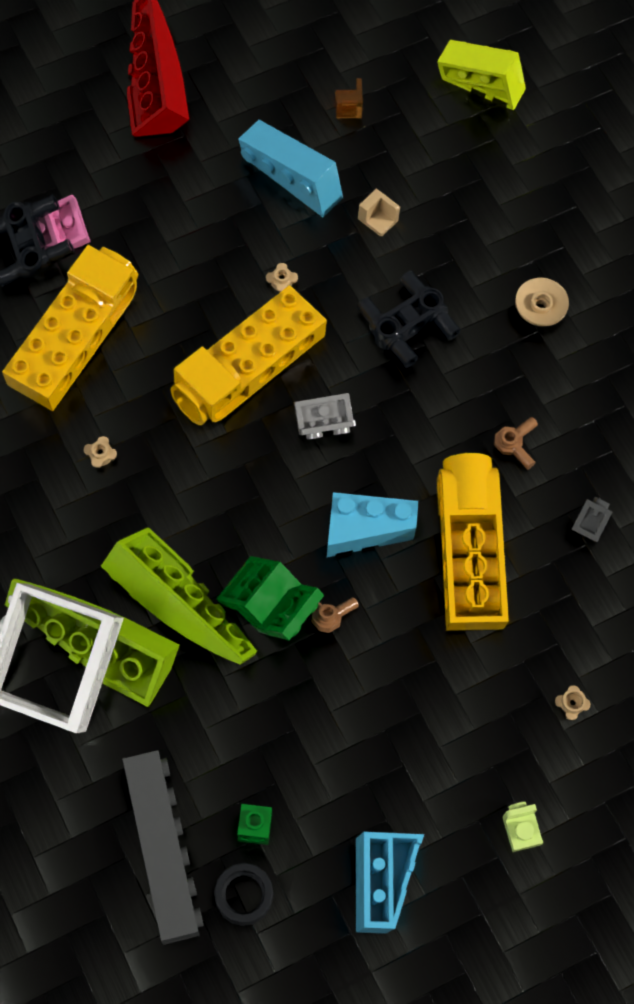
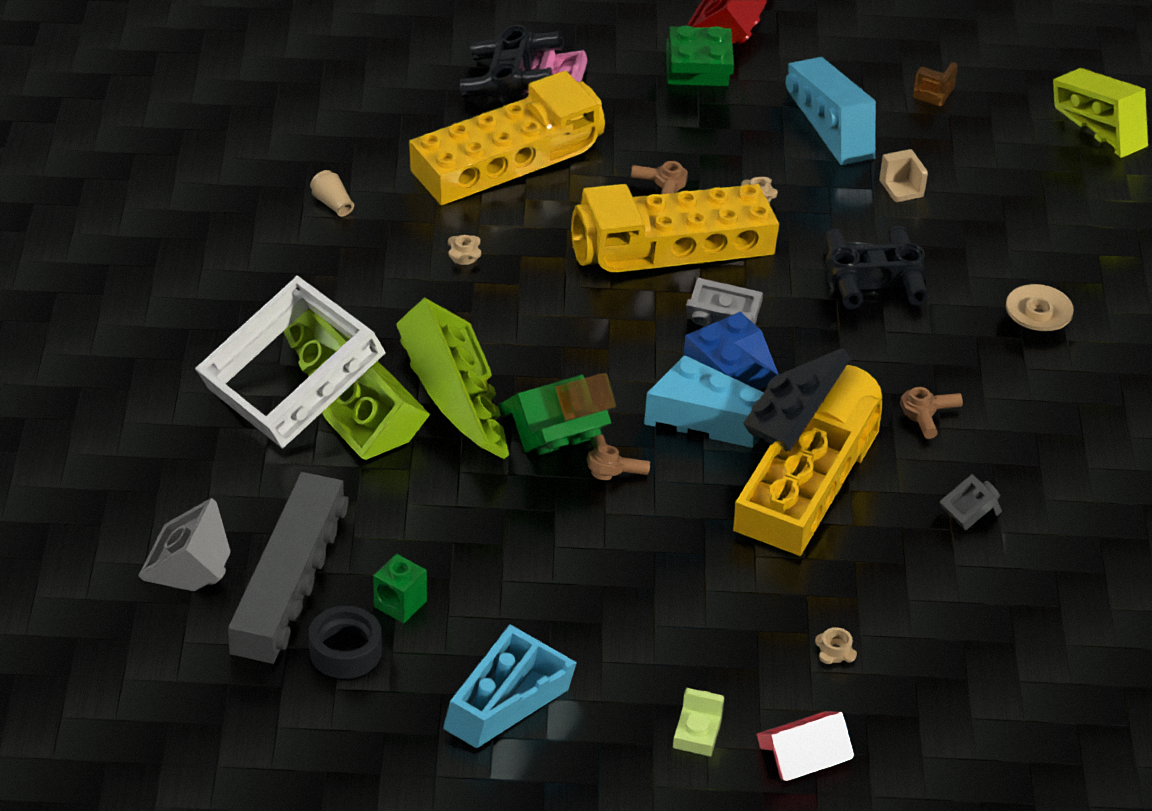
camera: 30 degrees right, 25 degrees down
none -> light grey slope [138,498,231,591]
none -> clear orange panel [556,373,616,421]
none -> medium nougat piece [631,161,688,194]
none -> green bracket [666,26,734,86]
none -> blue slope [684,311,779,390]
none -> black wing [743,348,851,452]
none -> panel [757,711,853,780]

